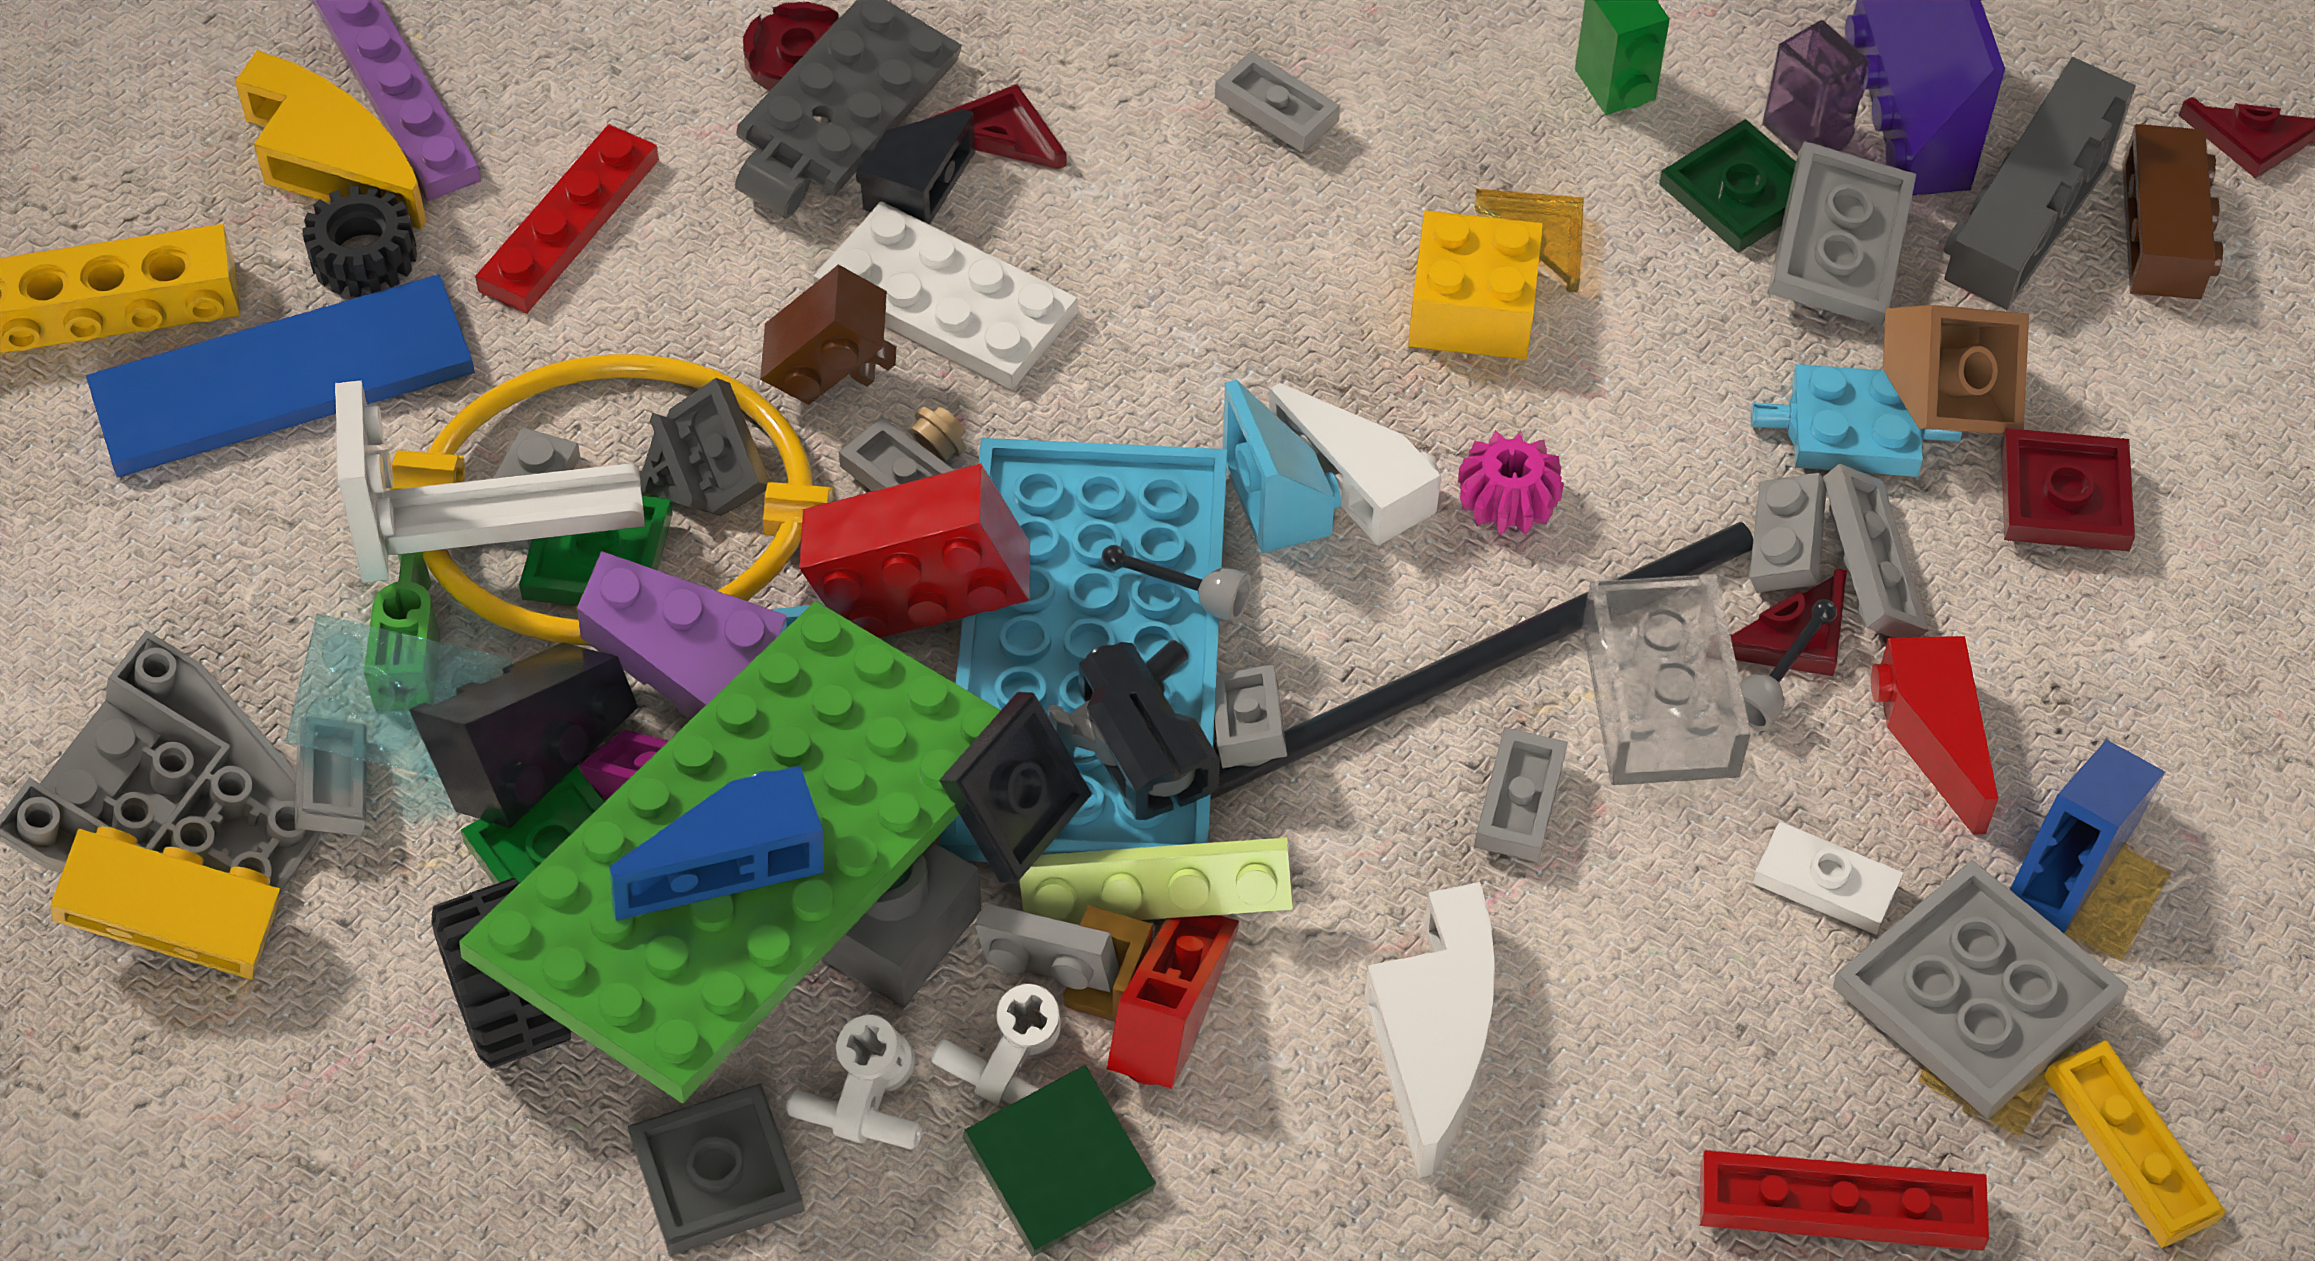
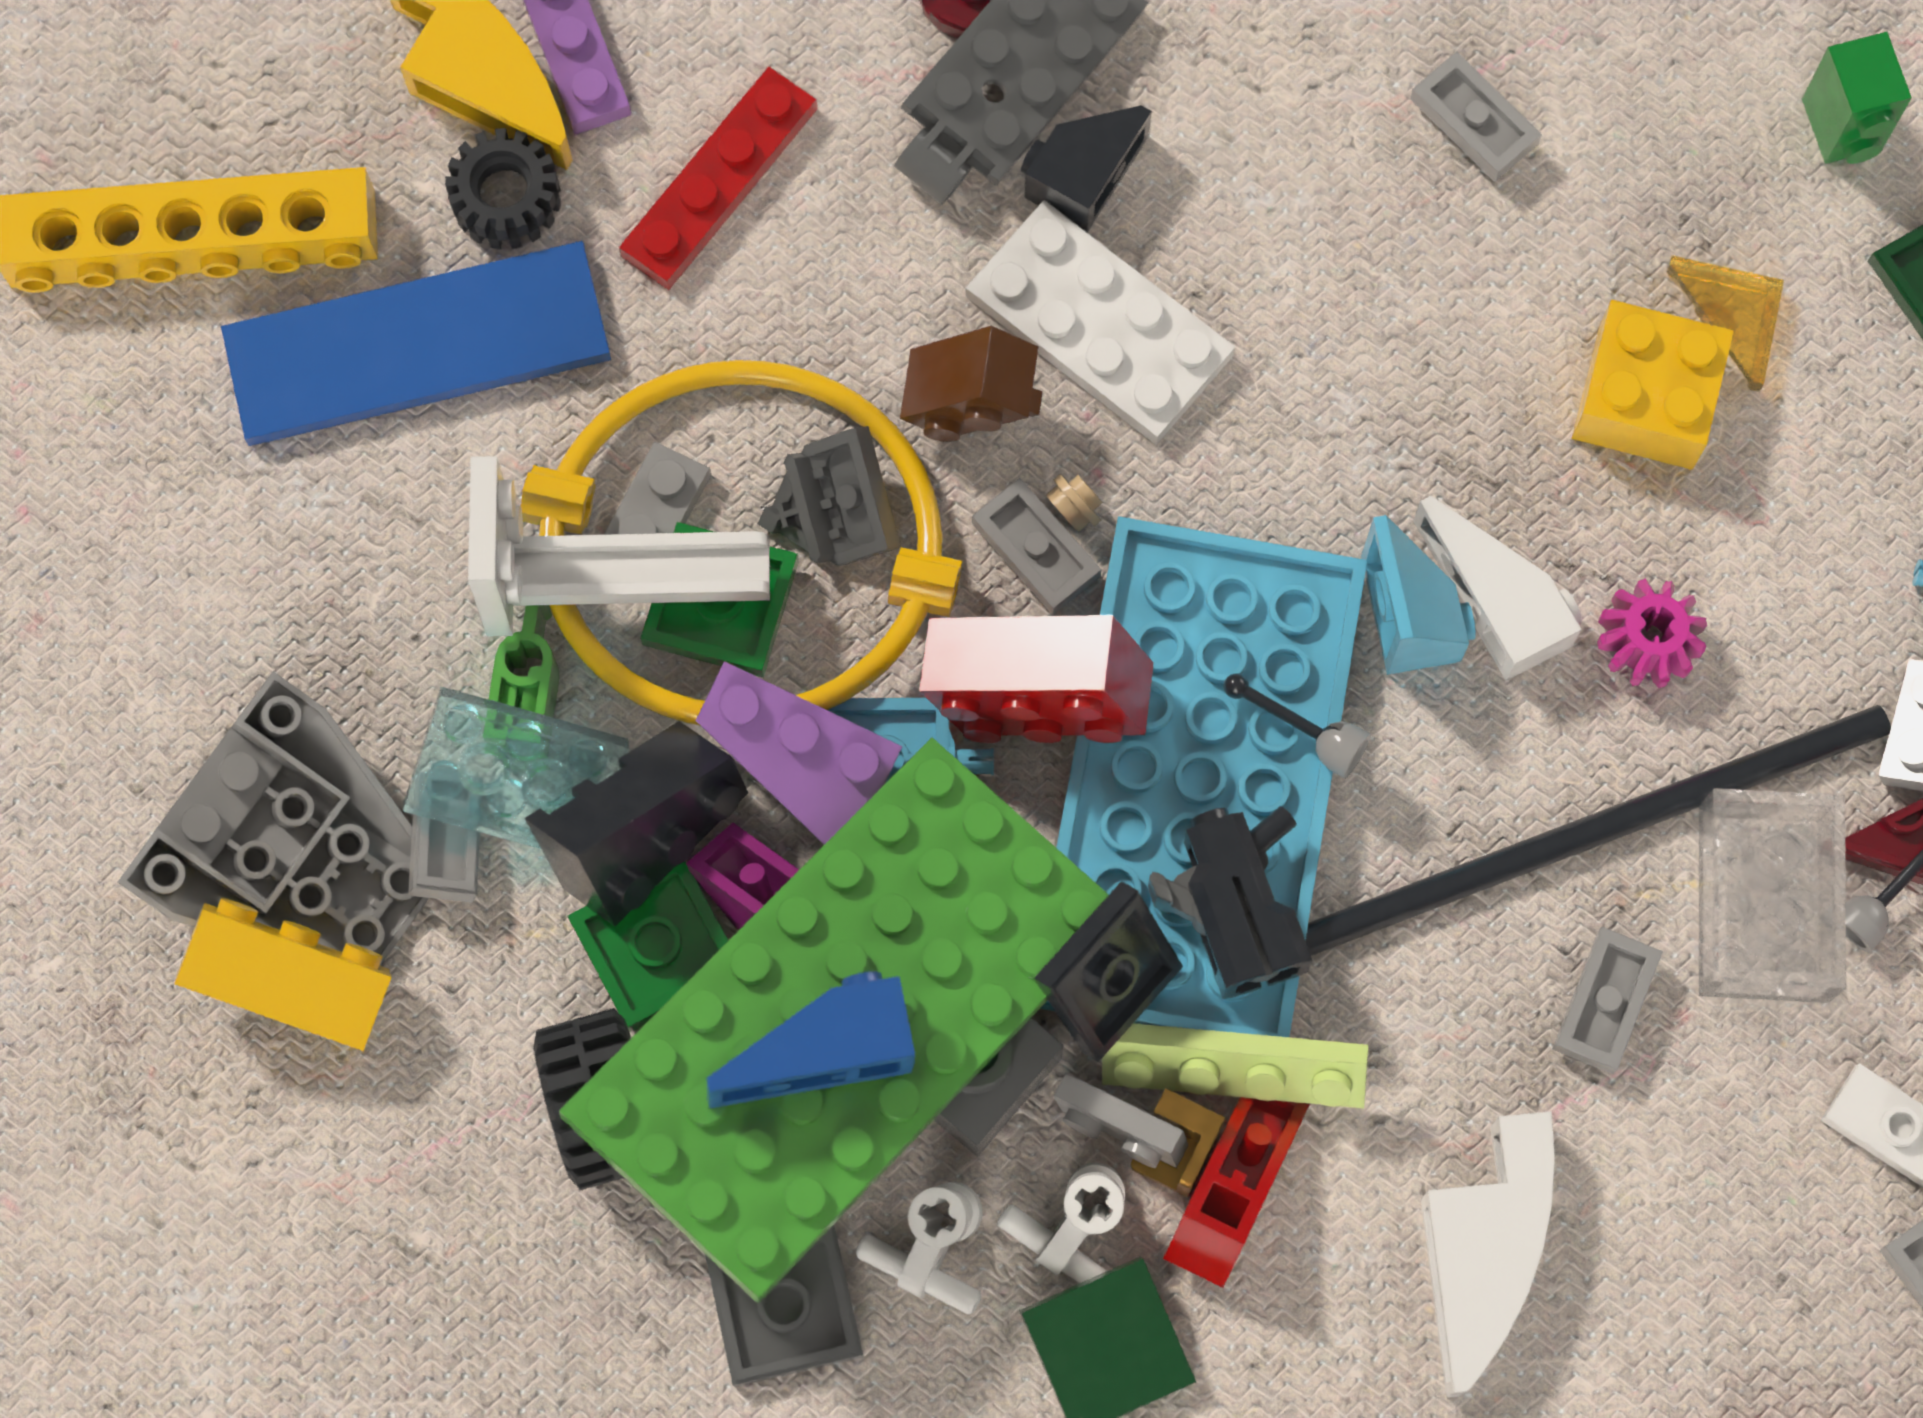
camera: 10 degrees right, 20 degrees up
dark red tile [924,84,1066,169] -> none
light grey plate [1214,664,1287,768] -> none

